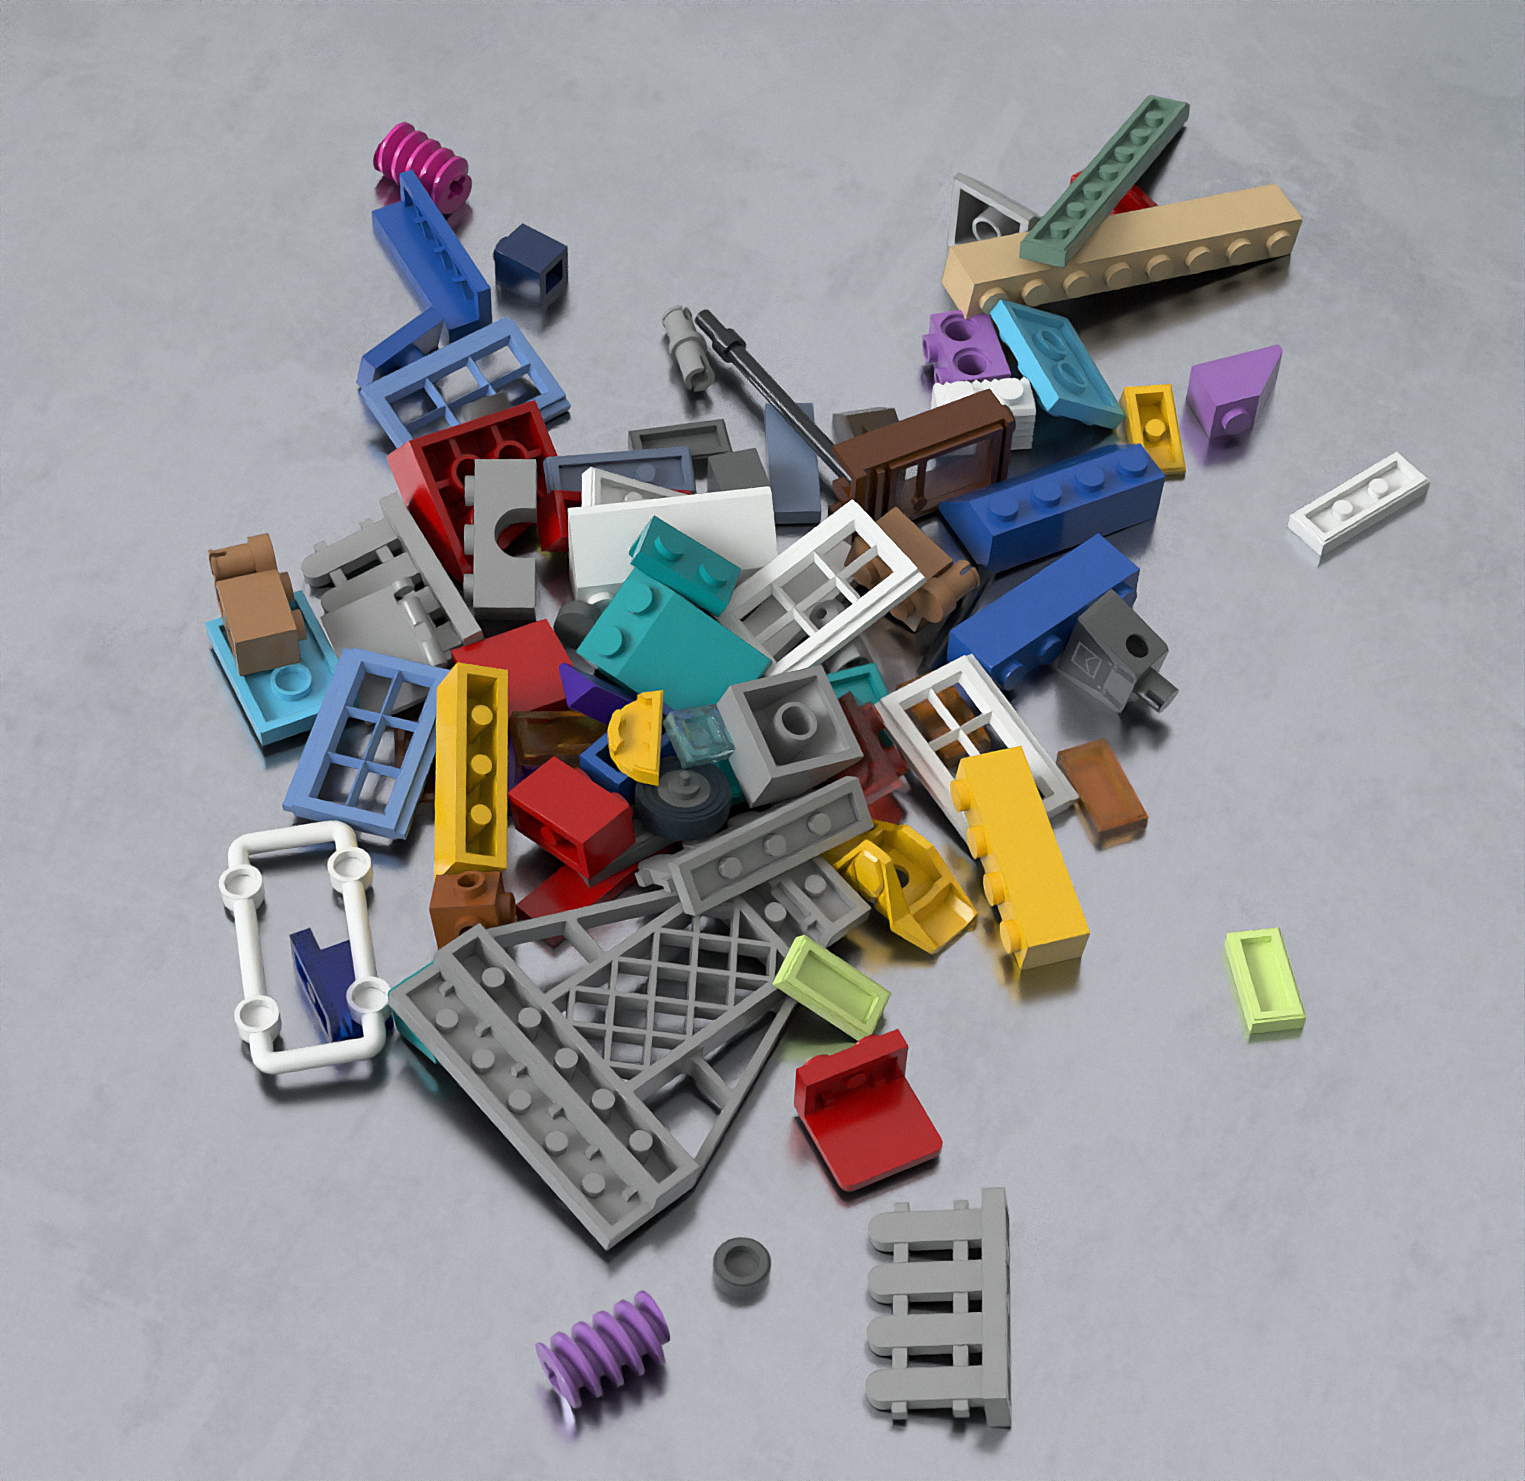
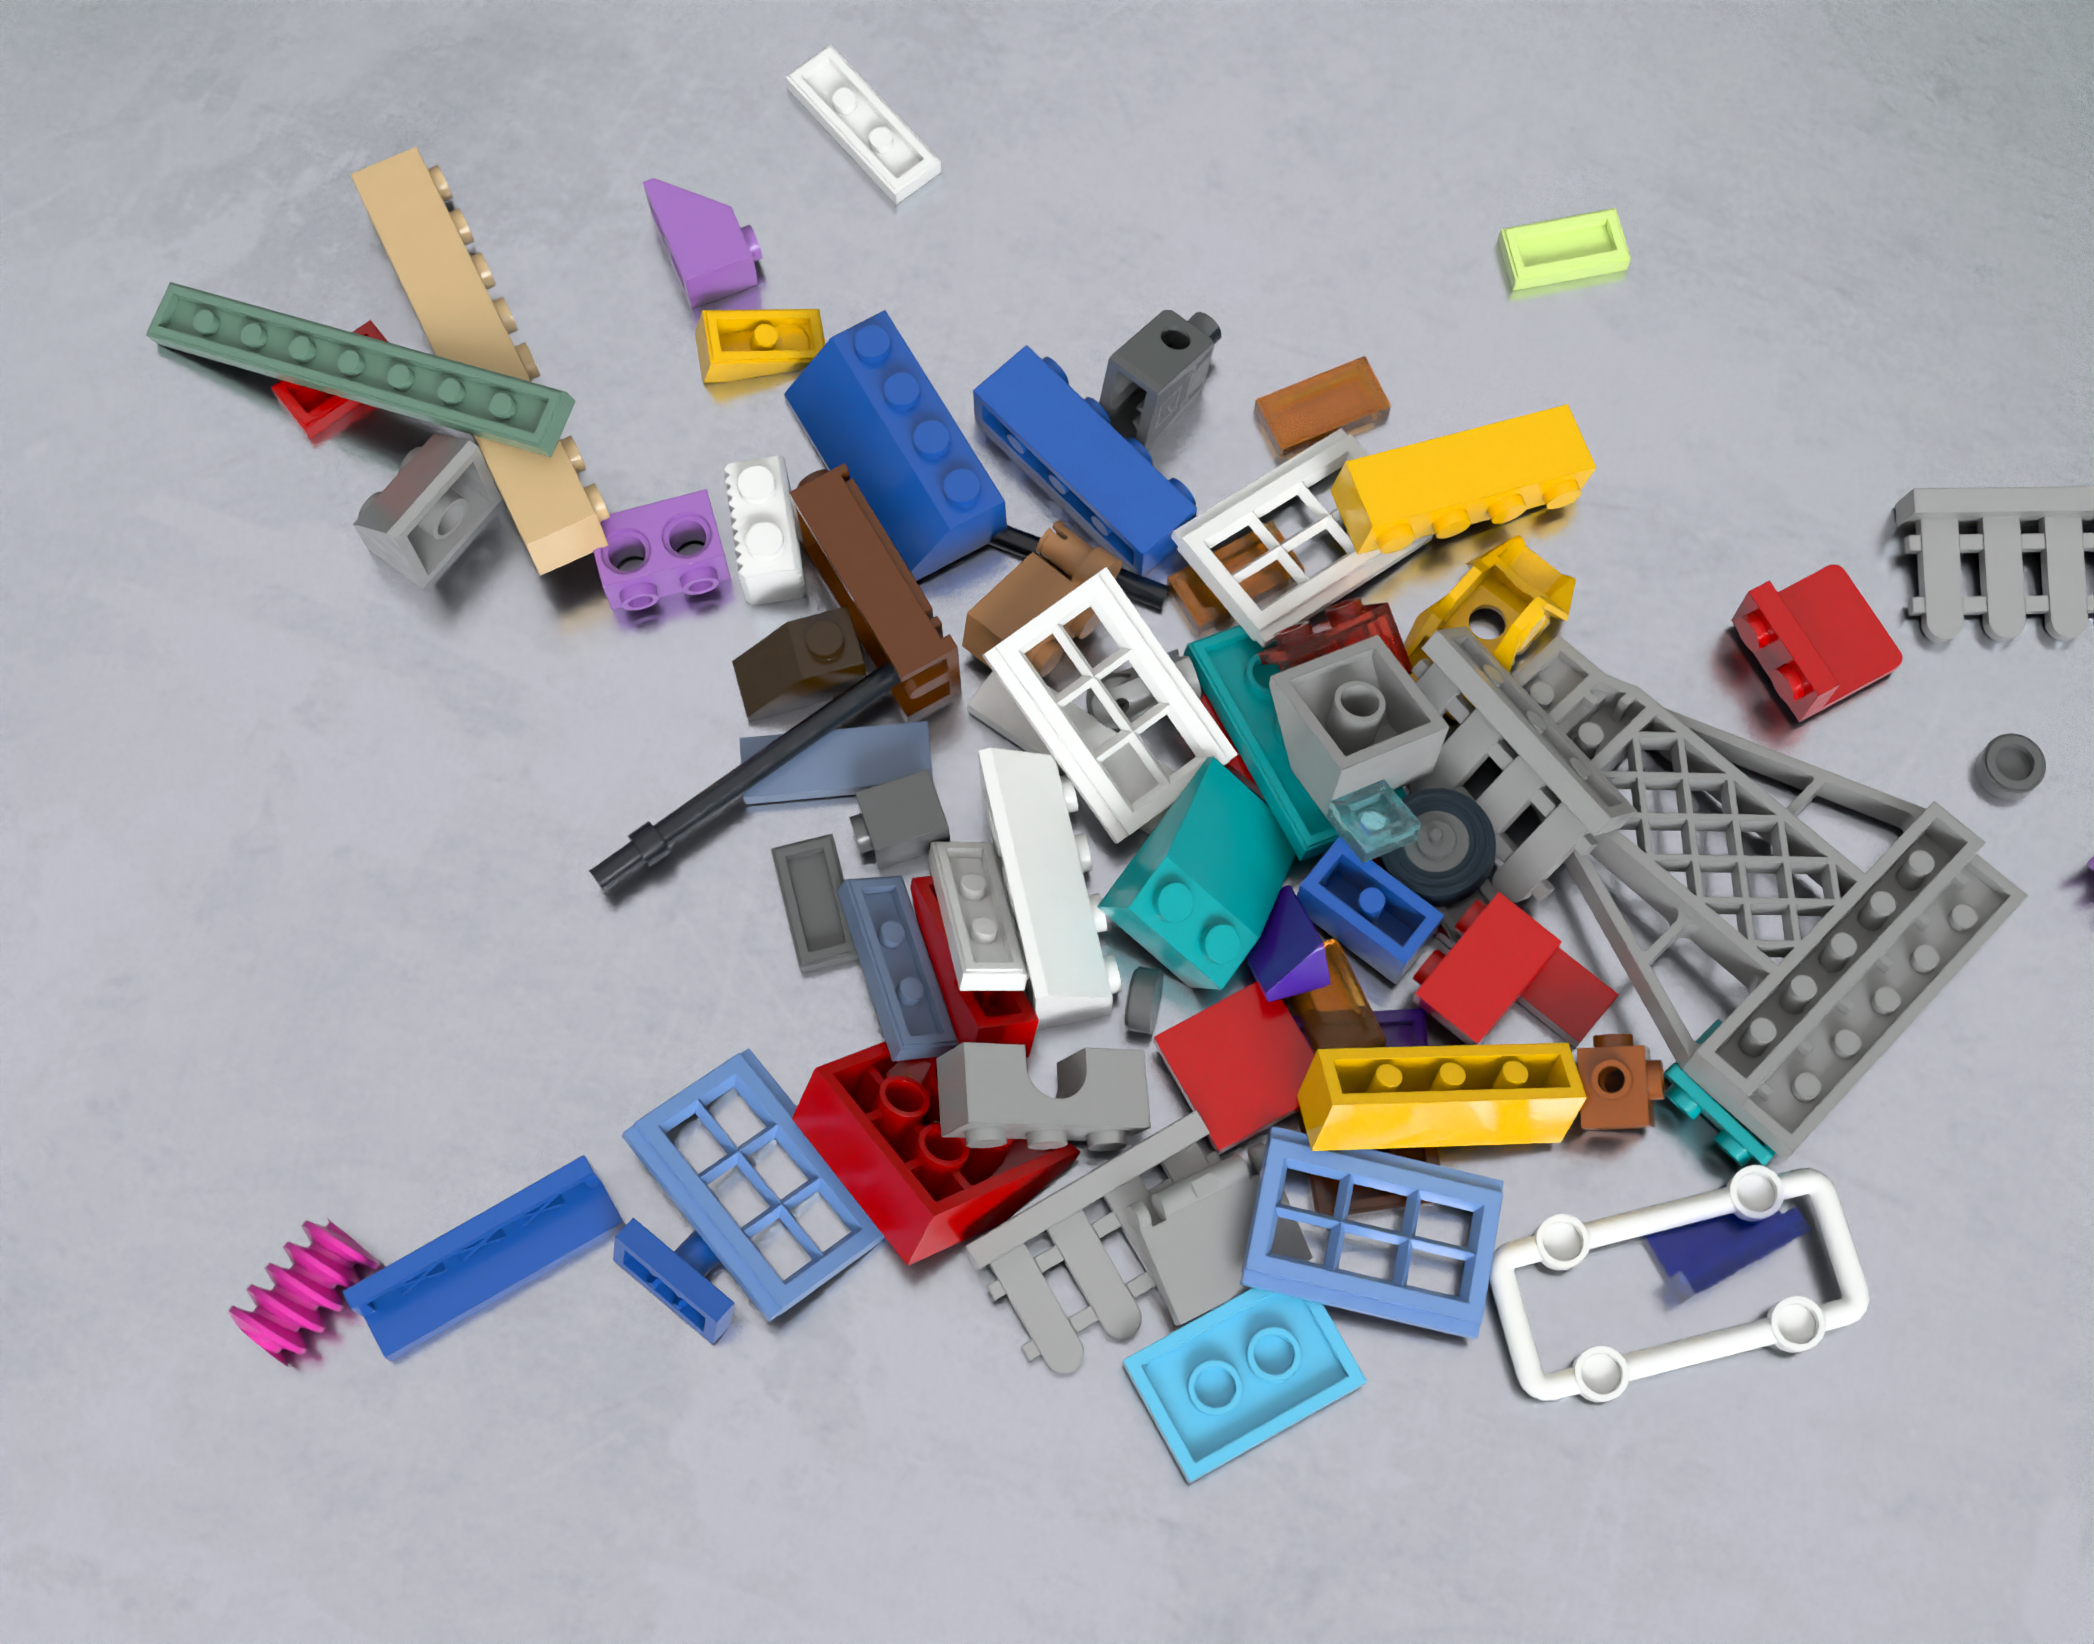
camera: 90 degrees left, 20 degrees up
medium nougat hinge [207,533,307,676] -> none
dark grey tile [461,391,512,422] -> none
dark blue brick [493,223,568,307] -> none
yellow tile [607,690,664,786] -> none
teal bracket [629,515,741,617] -> none
light grey pin [662,305,715,391] -> none
yellowish green tile [772,935,892,1041] -> none
medium azure plate [989,299,1126,430] -> none

